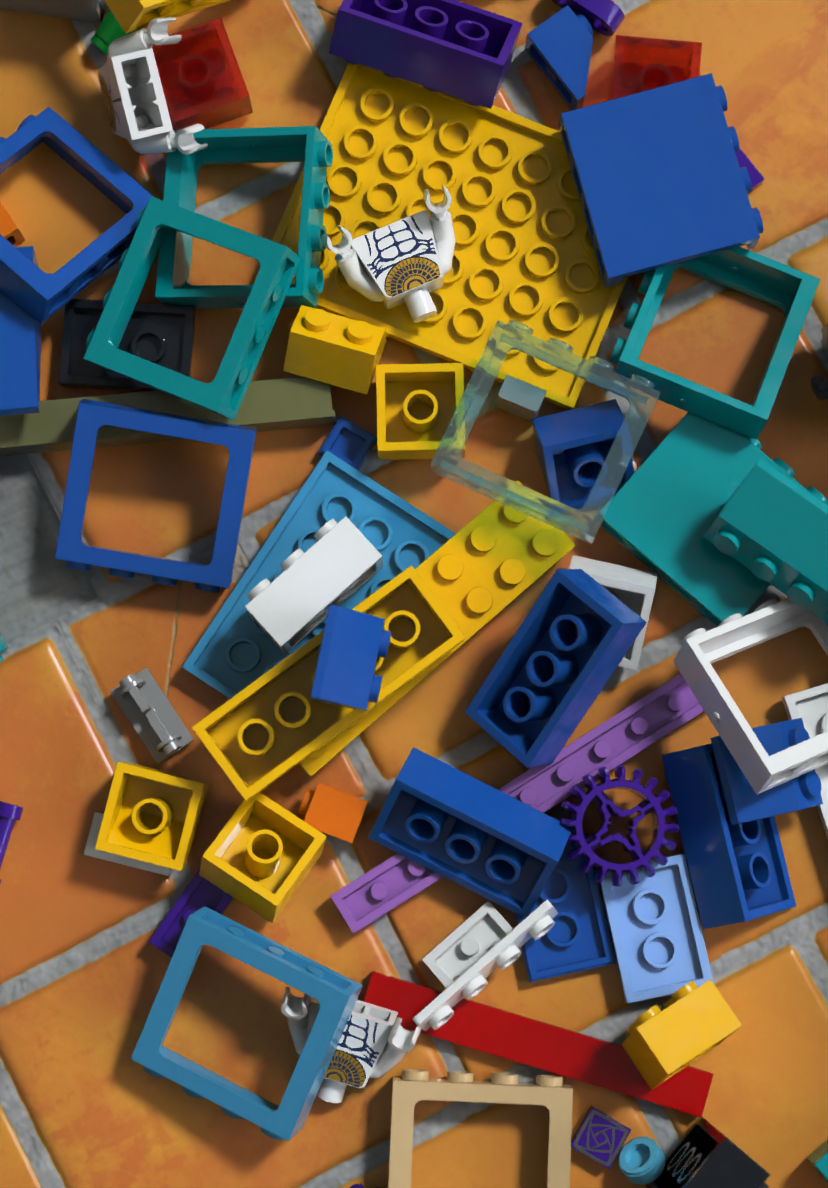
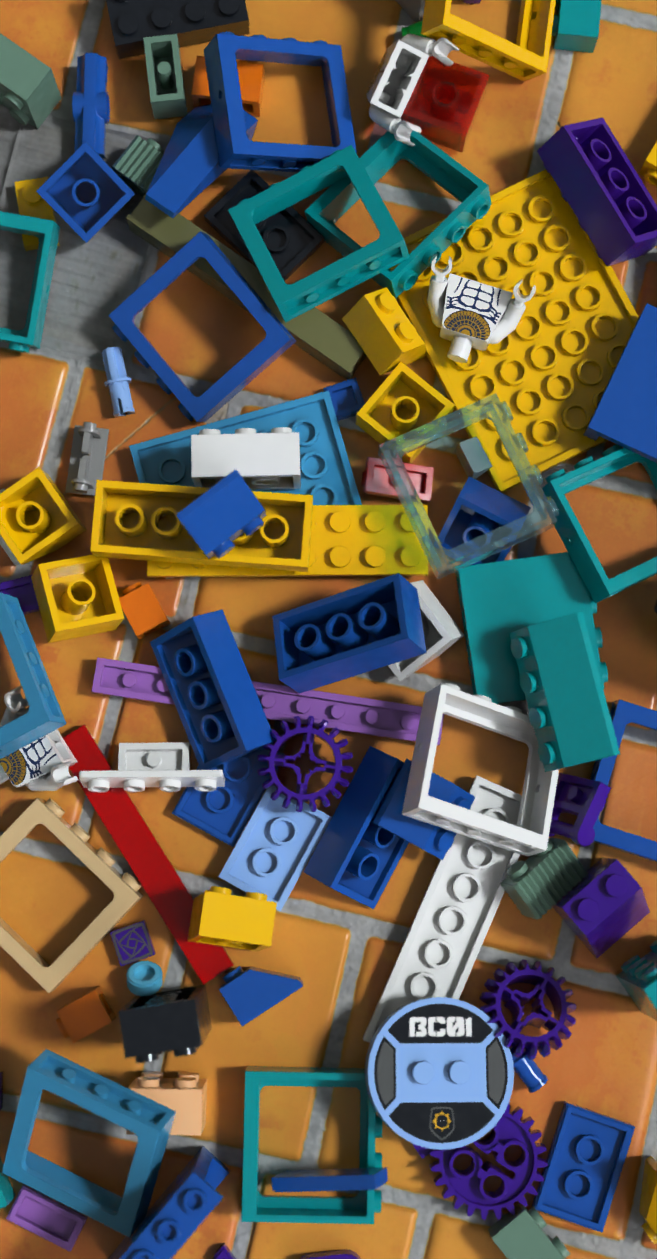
camera: 40 degrees right, 0 degrees up
none -> light blue axle [102,346,135,417]
none -> blue slope [219,966,304,1026]
none -> plate [361,457,434,503]

